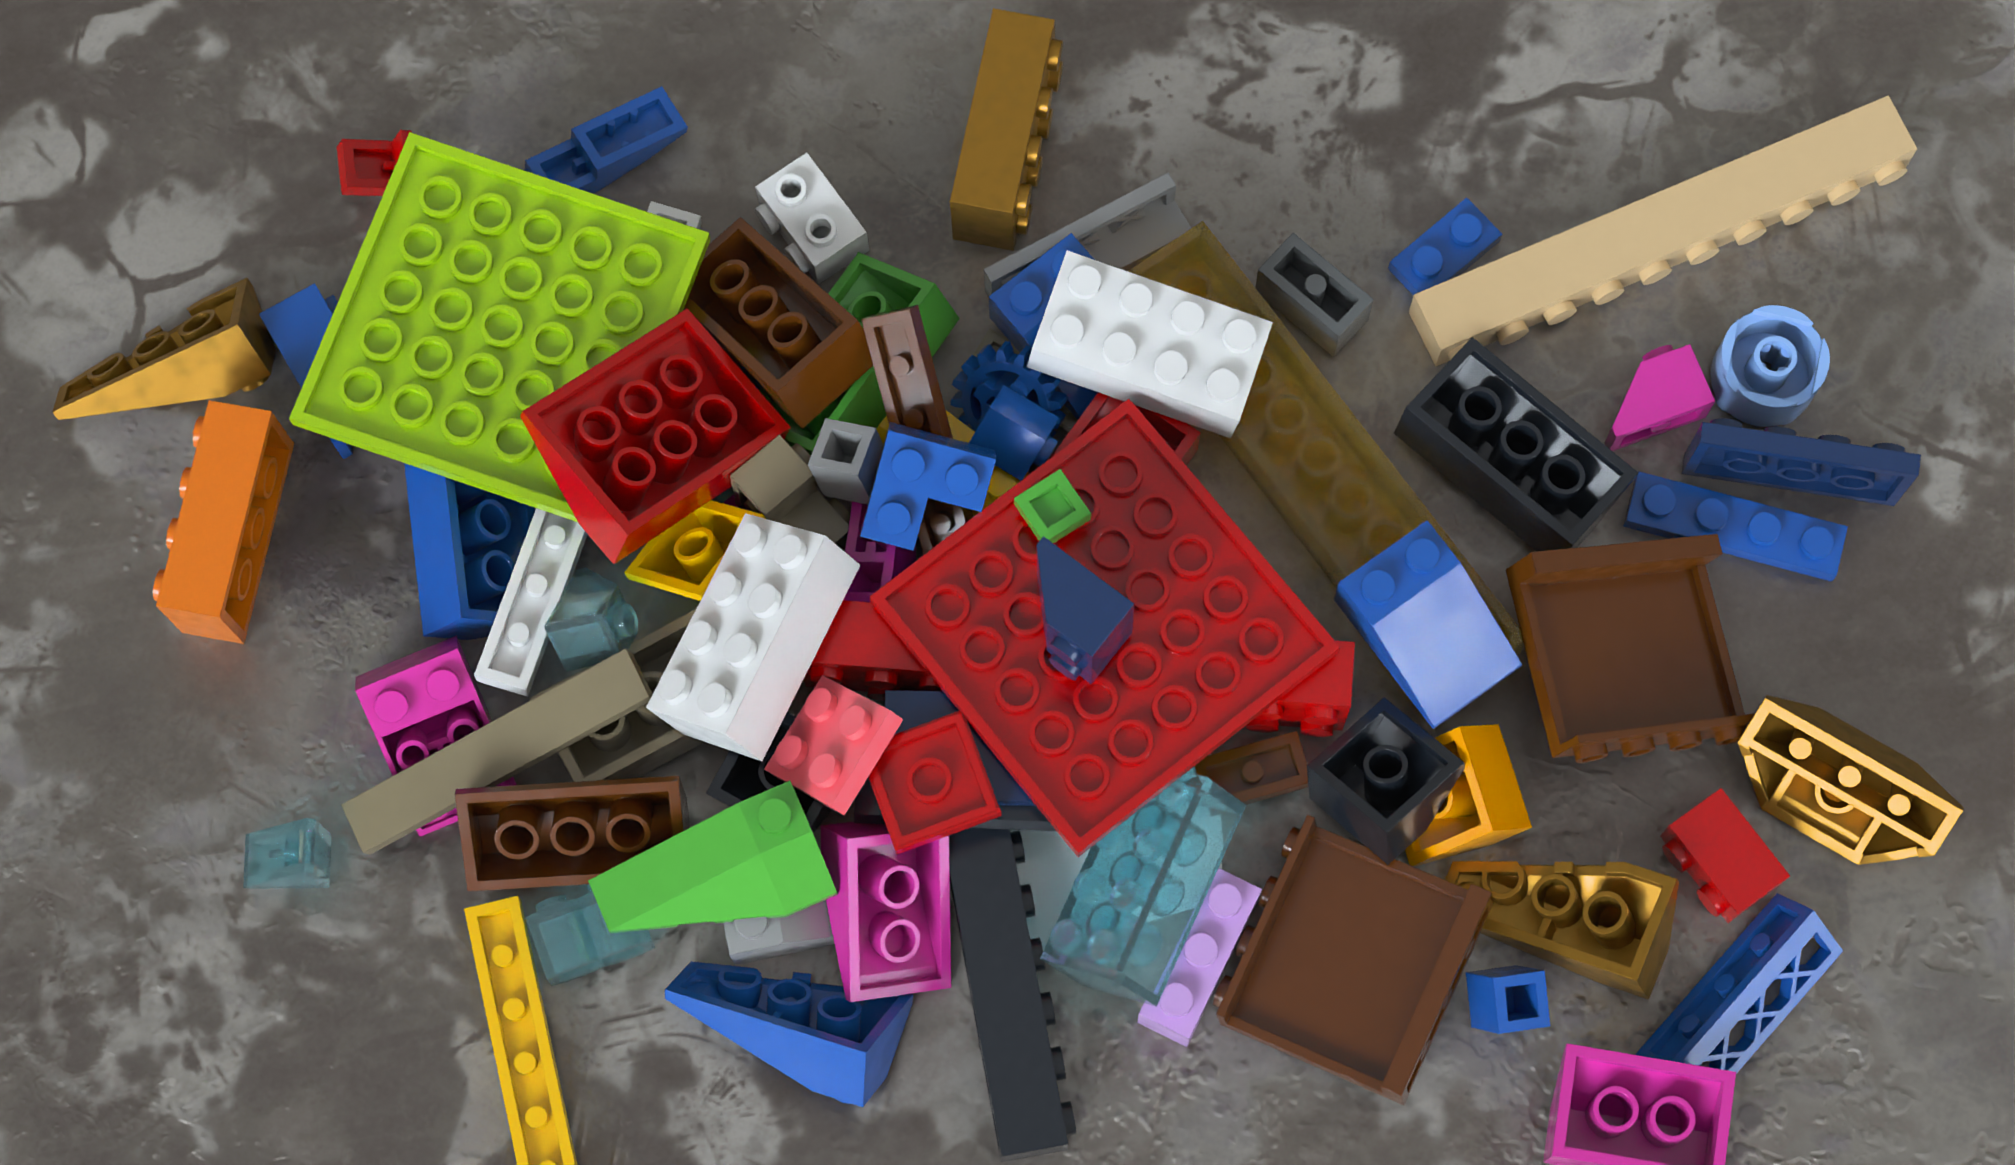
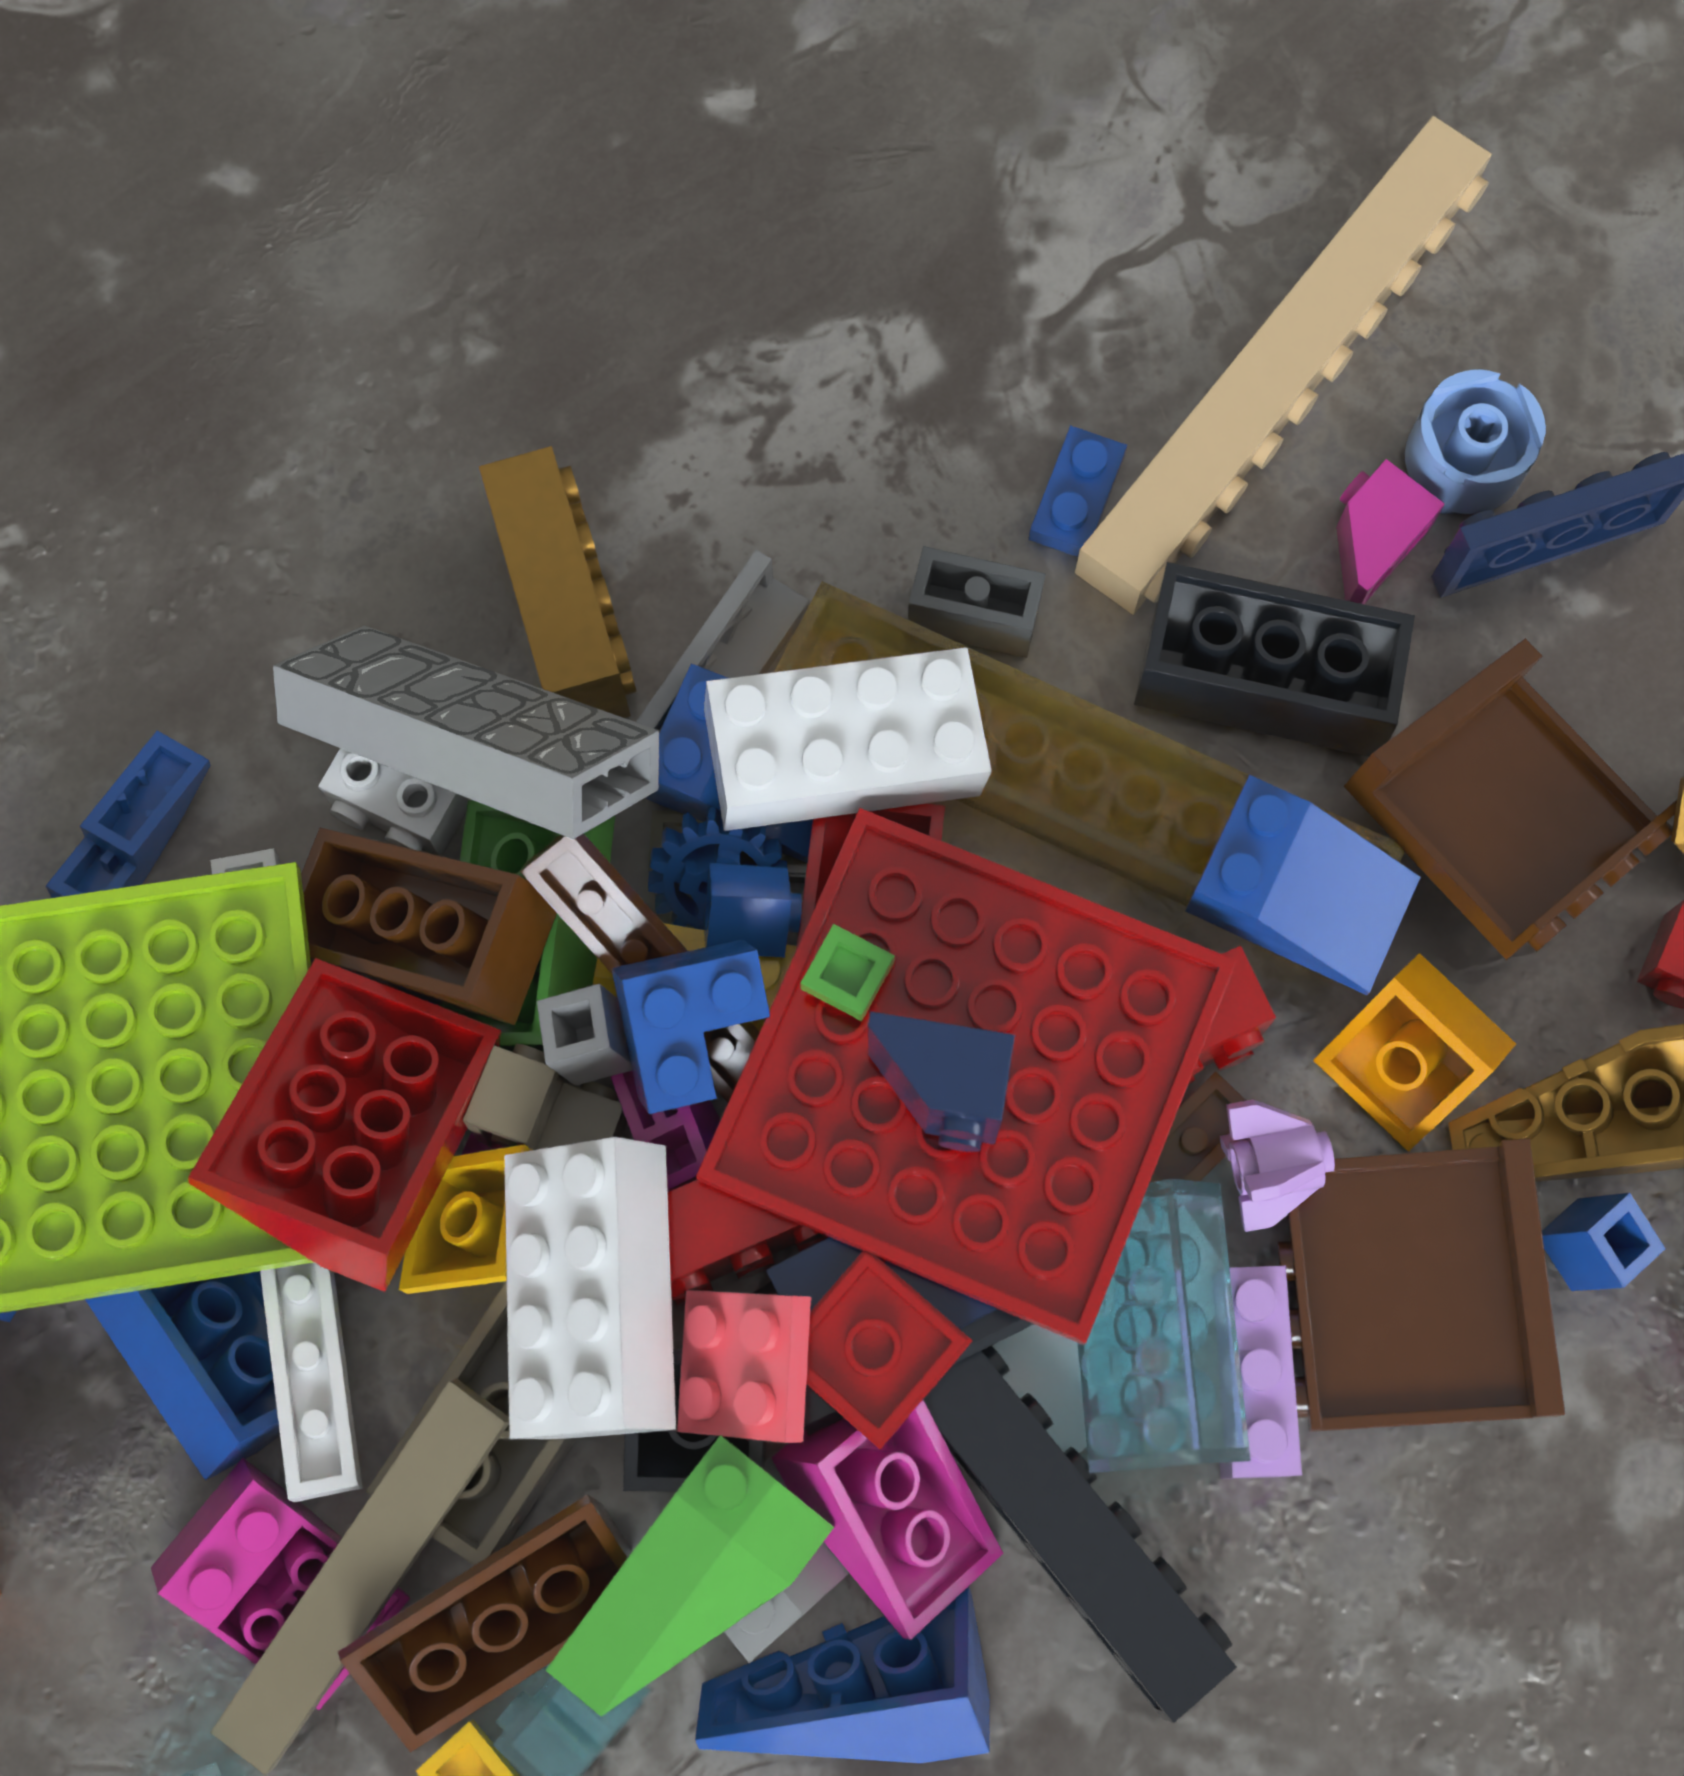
camera: 30 degrees left, 0 degrees up
clear light blue slope [544,567,639,672] -> none
black slope [1307,697,1465,865] -> none
blue plate [1623,471,1848,582] -> none
none -> light grey brick [273,625,659,839]
none -> lavender brick [1220,1099,1335,1232]

